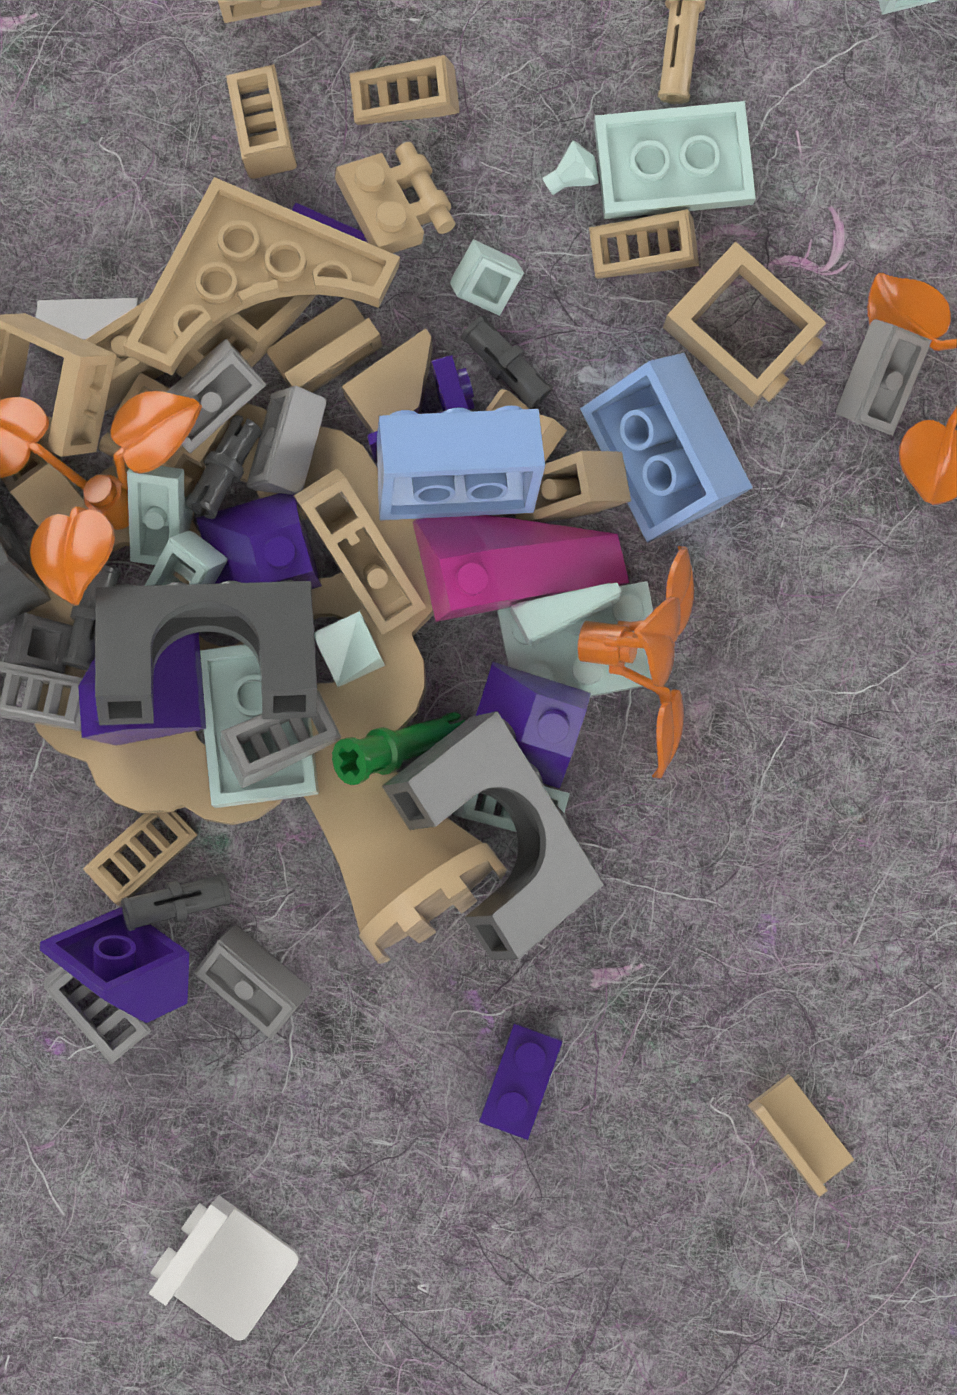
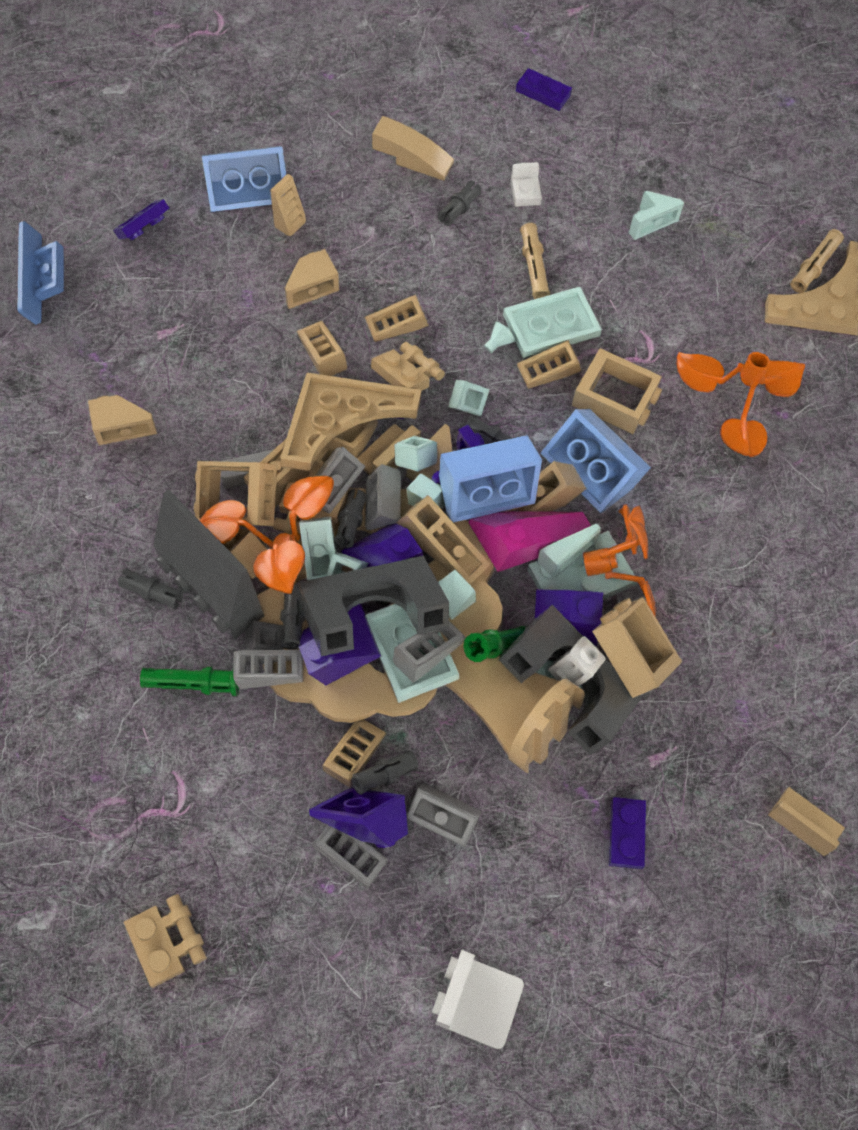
camera: 20 degrees left, 20 degrees down
light grey slope [836,319,932,436] -> none
none -> light aqua slope [394,436,437,472]
none -> light aqua slope [406,474,445,508]
none -> white bracket [547,636,606,687]
none -> tan window [592,597,682,698]

